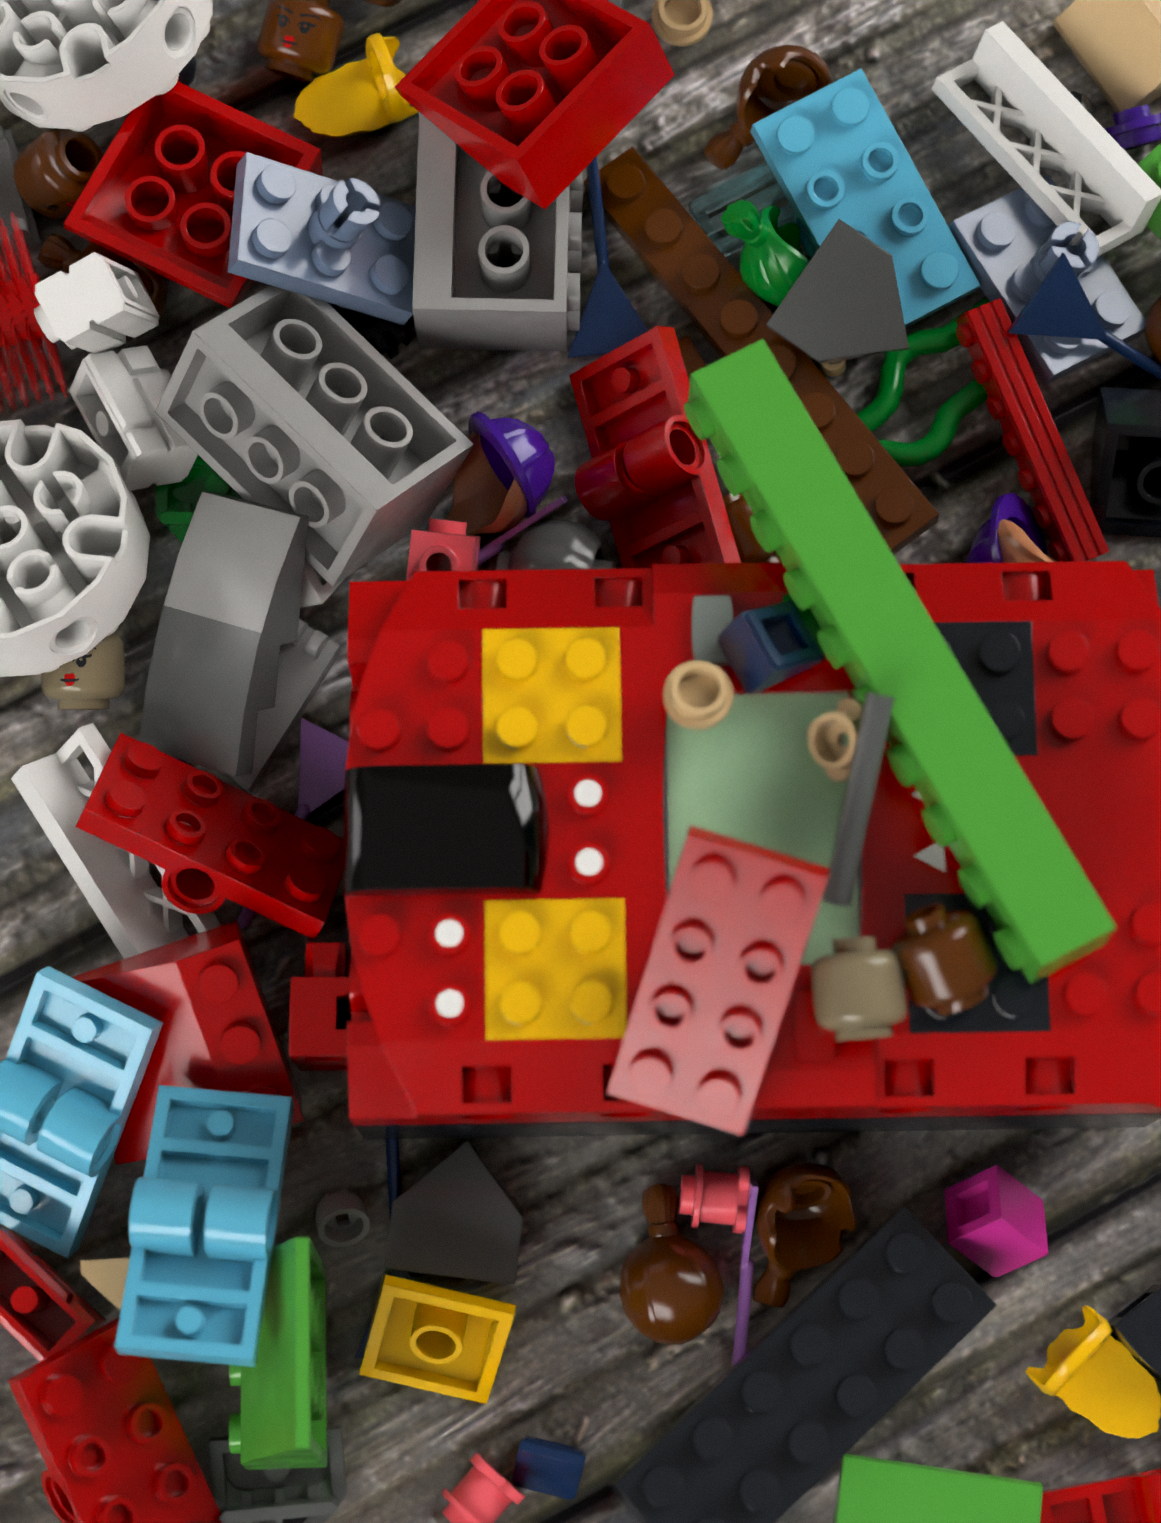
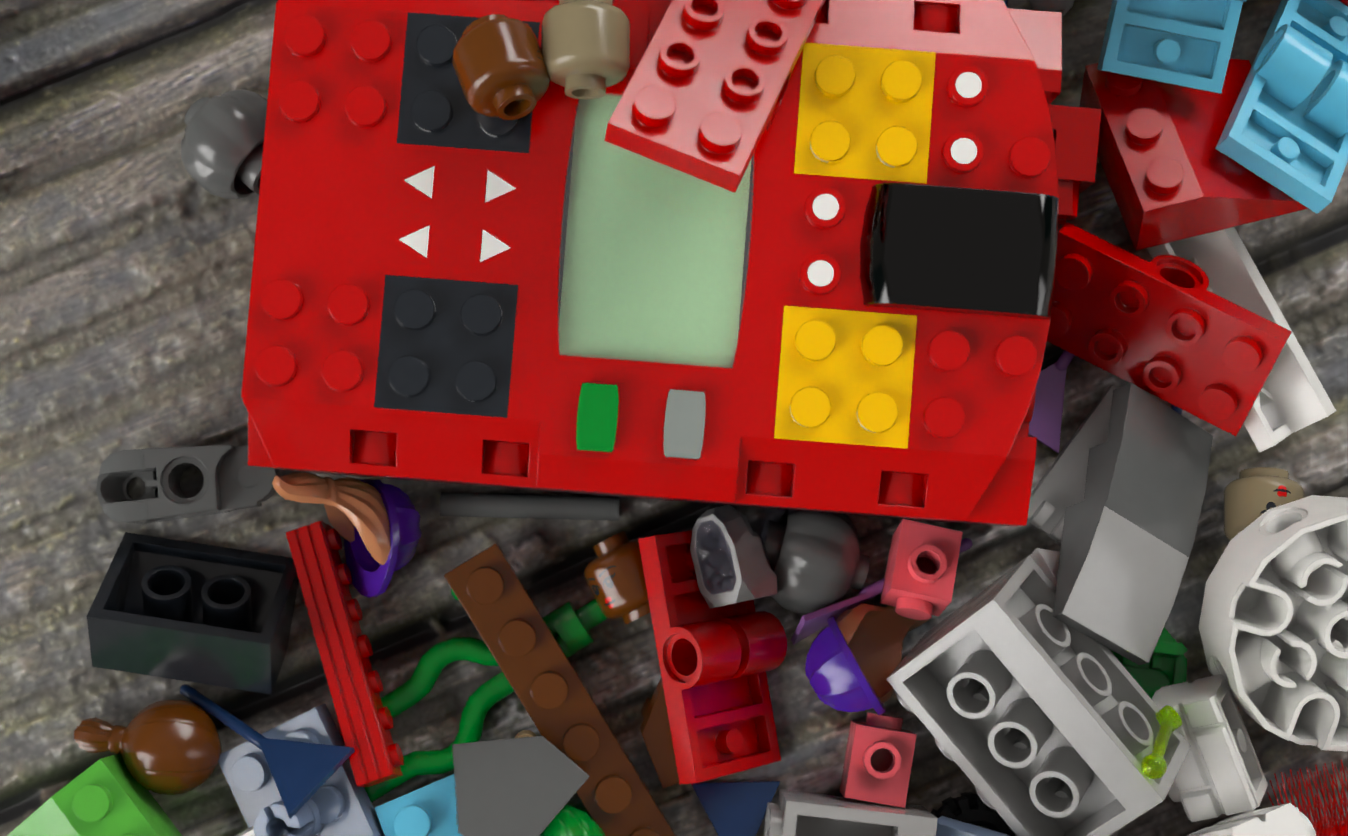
camera: 175 degrees left, 5 degrees up
tan plate [663,660,733,730] -> none
bright green brick [684,339,1117,984] -> none
dark blue slope [718,600,824,694] -> none
tan plate [807,698,863,782] -> none
dark grey bar [823,692,895,906] -> none
none -> flat silver rock [690,505,777,609]
none -> coral brick [839,712,917,808]
none -> clear neon green hinge [1141,705,1182,780]

